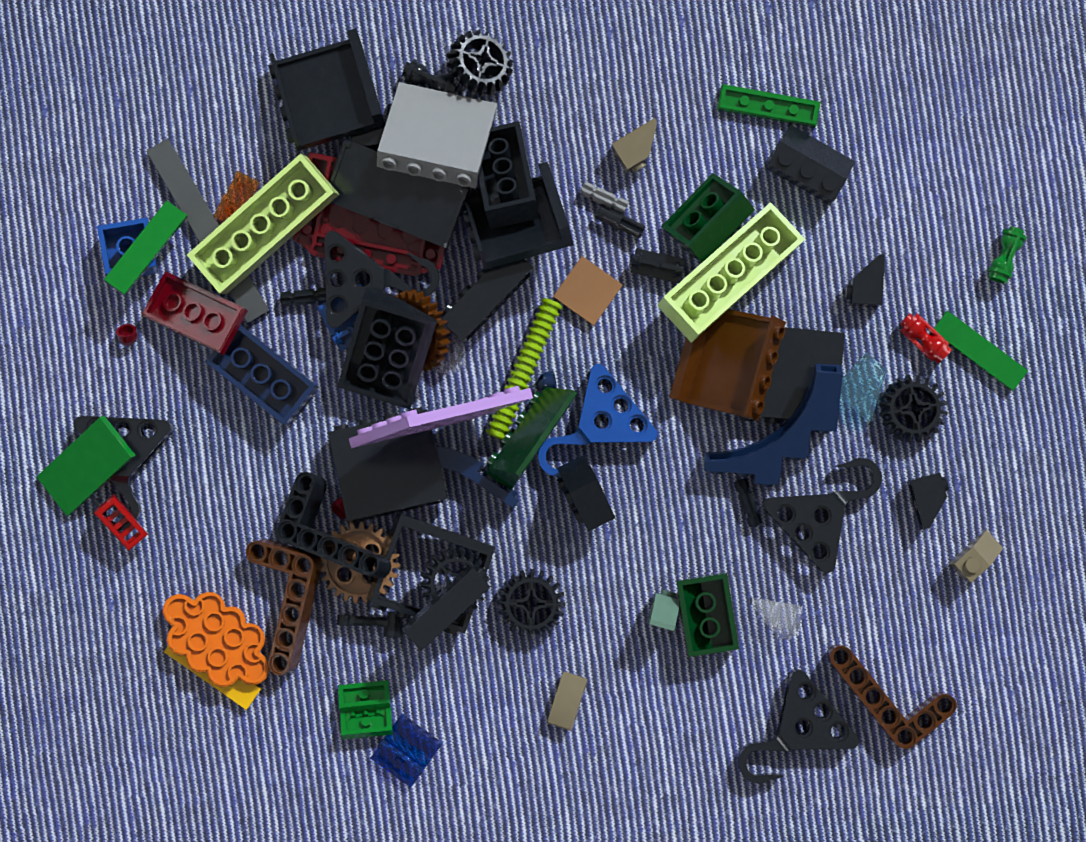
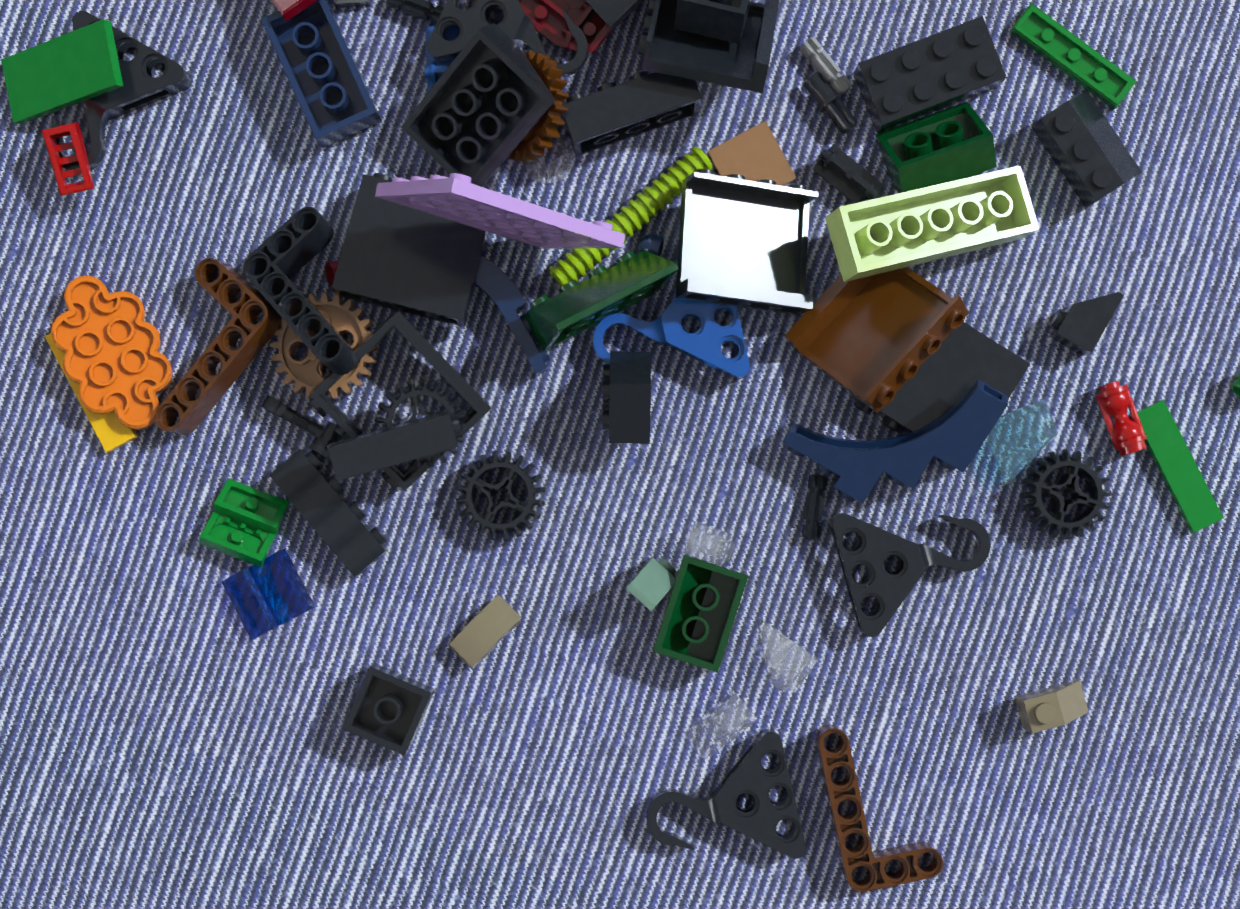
camera: 30 degrees right, 0 degrees up
dark tan slope [611,118,657,173] -> none
black slope [907,473,949,530] -> none
none -> black brick [269,449,389,577]
none -> black brick [343,663,436,756]
none -> panel [675,169,819,315]
none -> clear slope [683,521,736,566]
none -> clear slope [683,690,758,759]
none -> black brick [853,16,1007,133]

